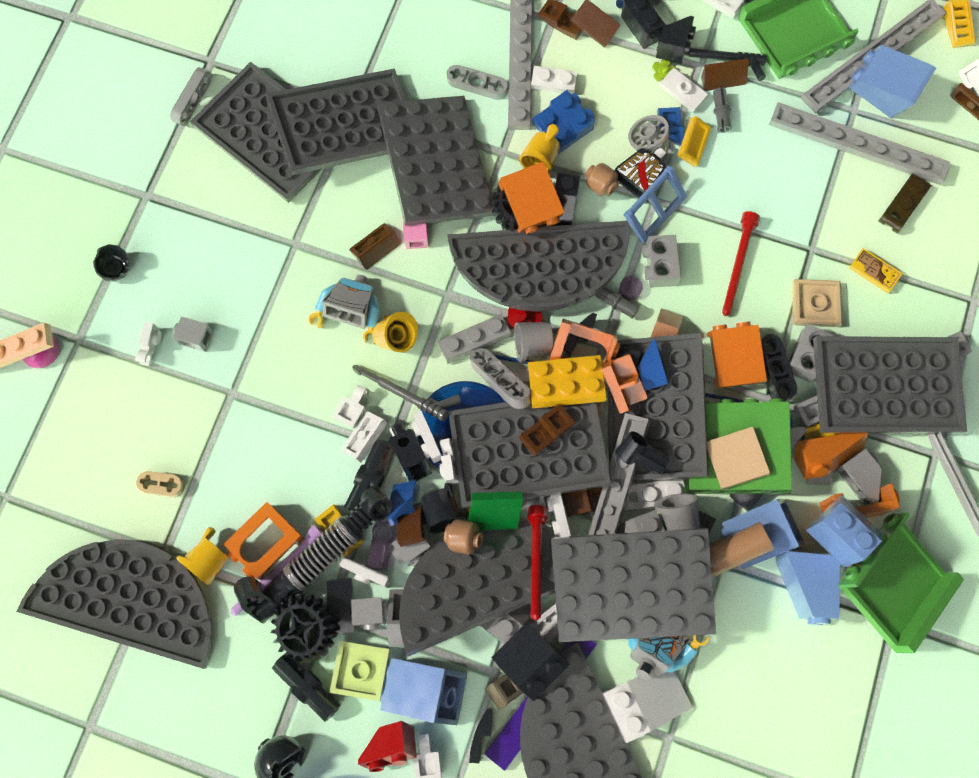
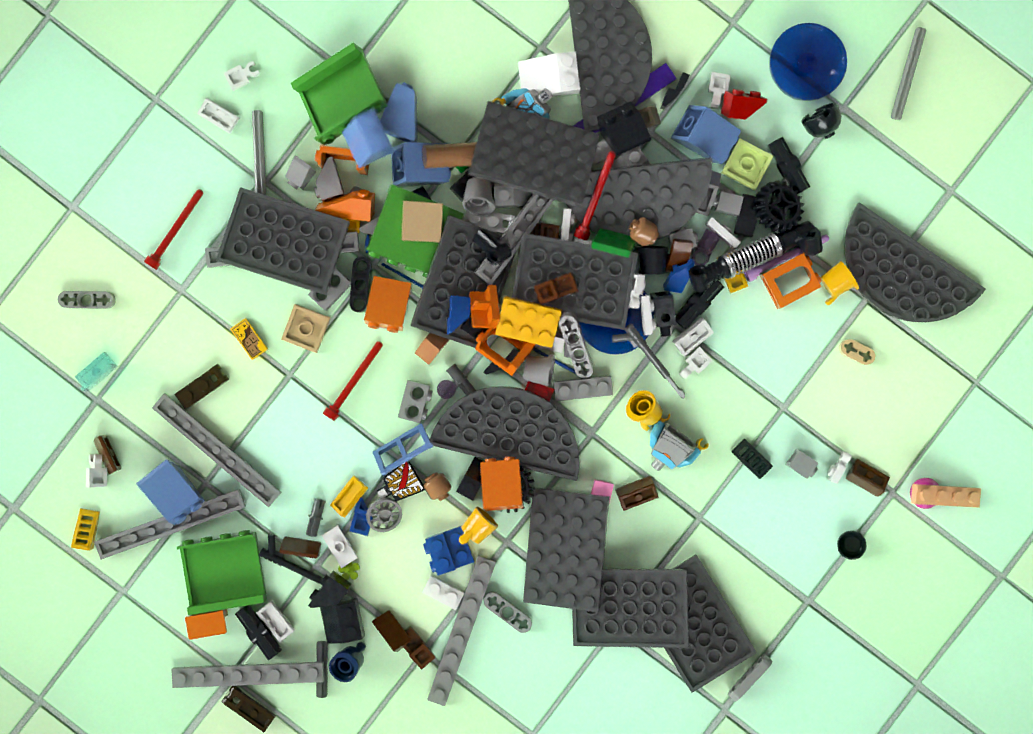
camera: 165 degrees left, 15 degrees up
none -> light grey slope [285,155,316,190]
none -> black slope [731,438,773,479]
none -> reddish brown slope [846,458,890,497]

